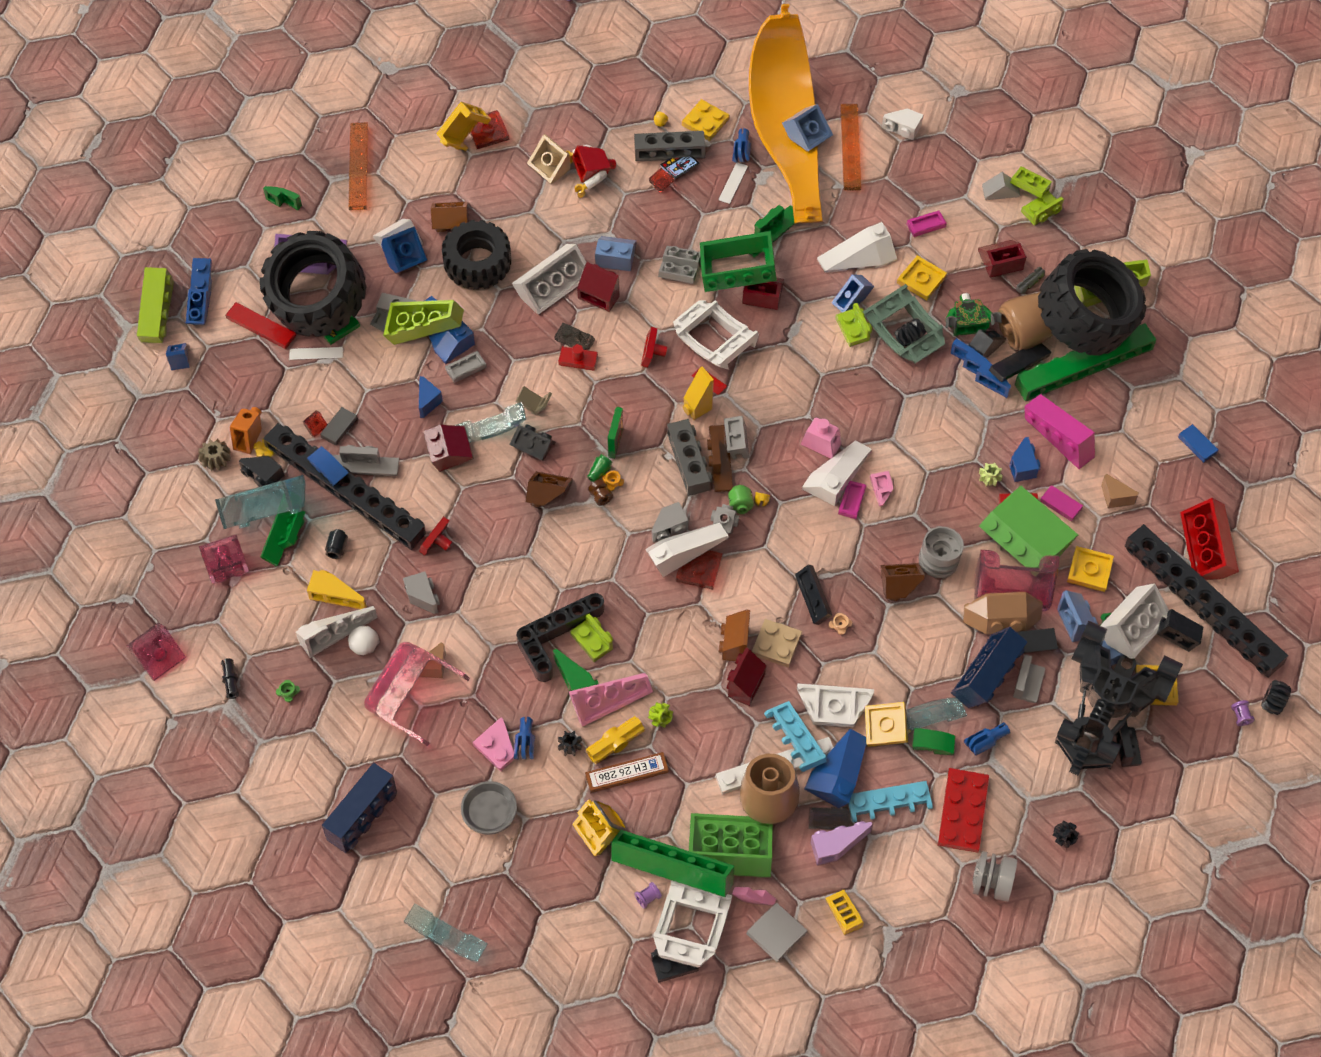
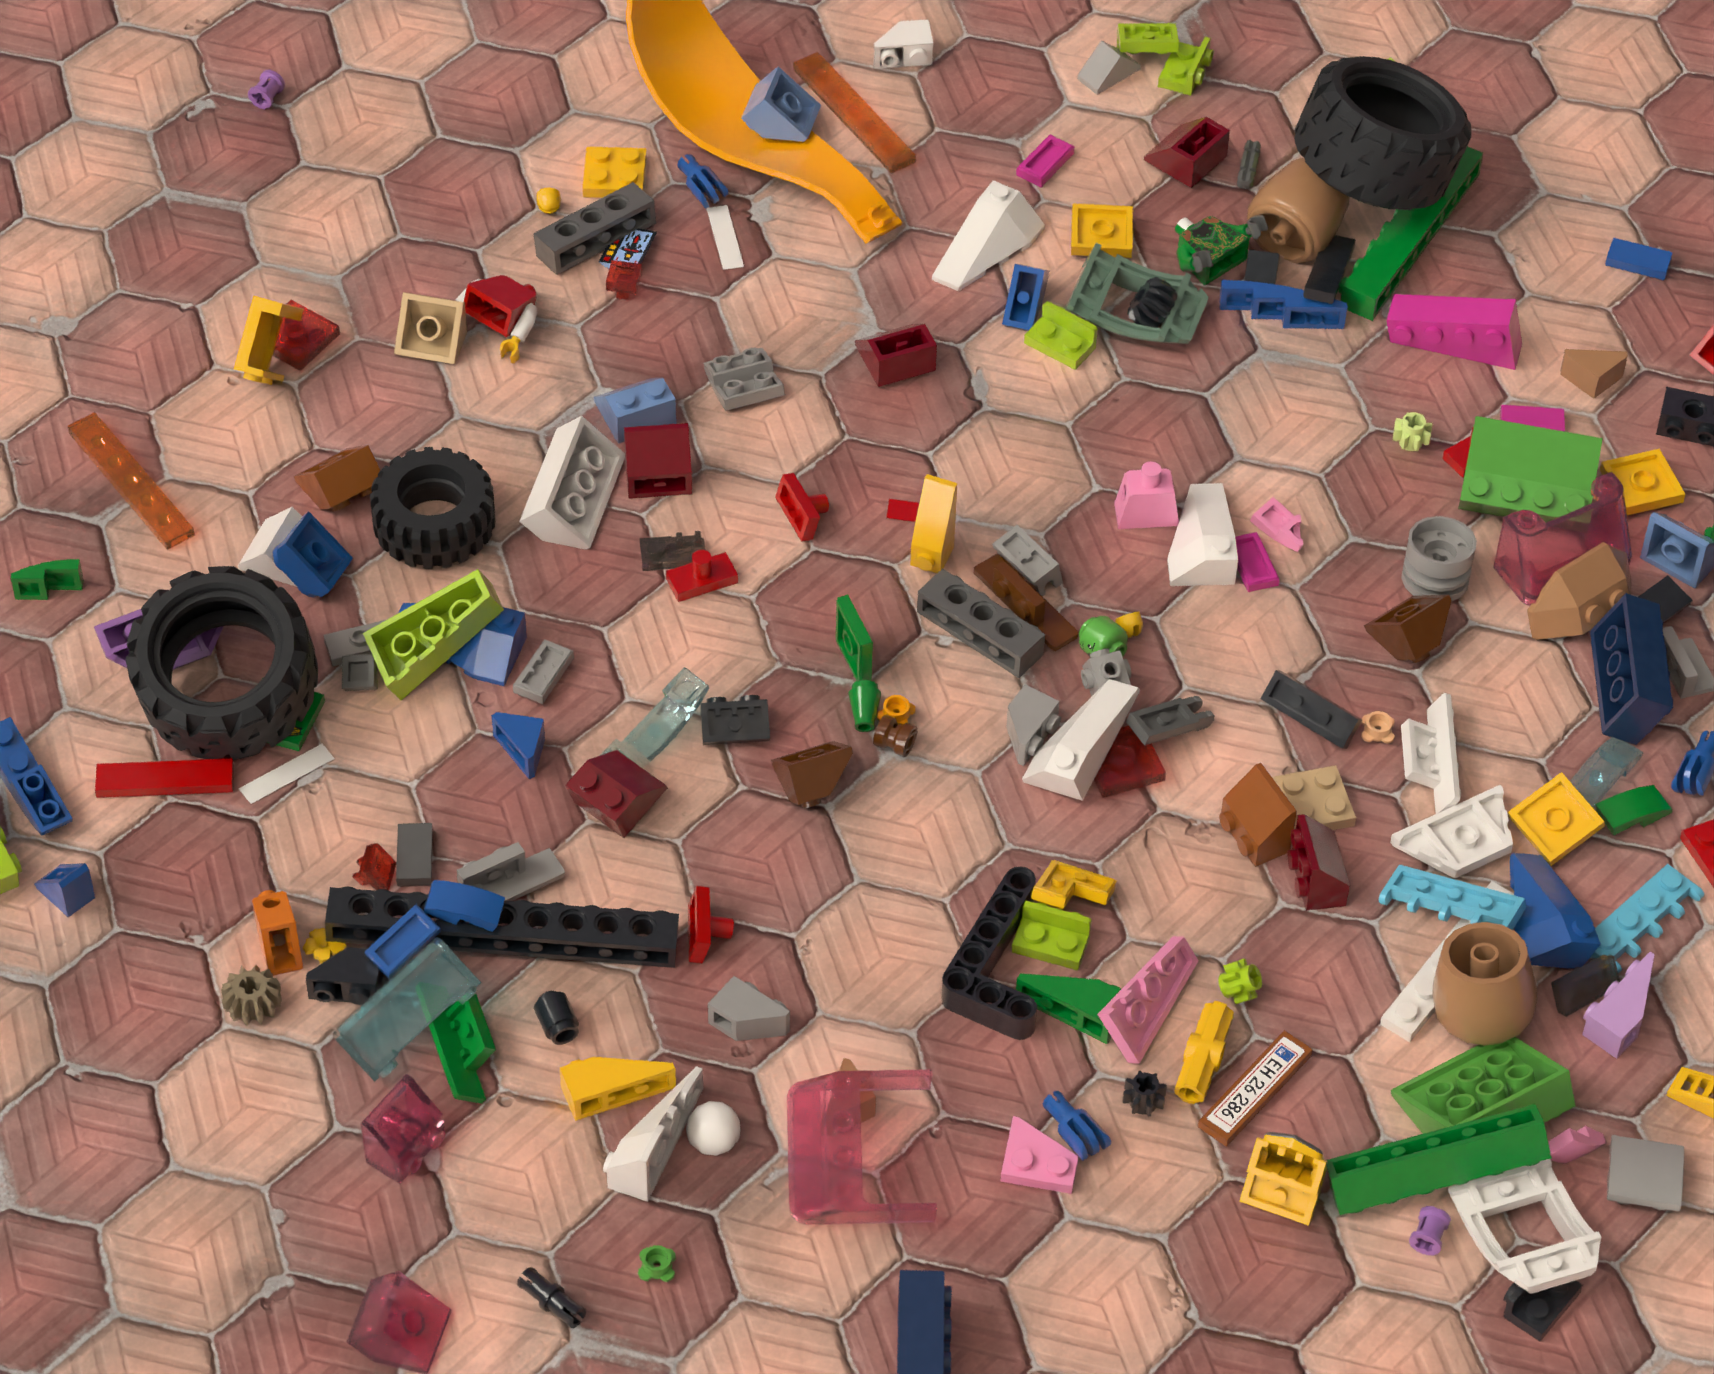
camera: 35 degrees left, 10 degrees down
flat silver piece [461,781,517,835] -> none
dark tan bracket [515,386,552,415] -> none
white wedge [673,300,759,370] -> none
green piece [700,231,777,292] -> none
green bracket [750,205,796,258] -> none
blue slope [1009,437,1041,482] -> none
none -> blue tile [365,904,441,979]
none -> yellow tile [1031,860,1117,909]
none -> dark grey hinge [1126,696,1215,745]
none -> white bracket [1401,693,1461,814]

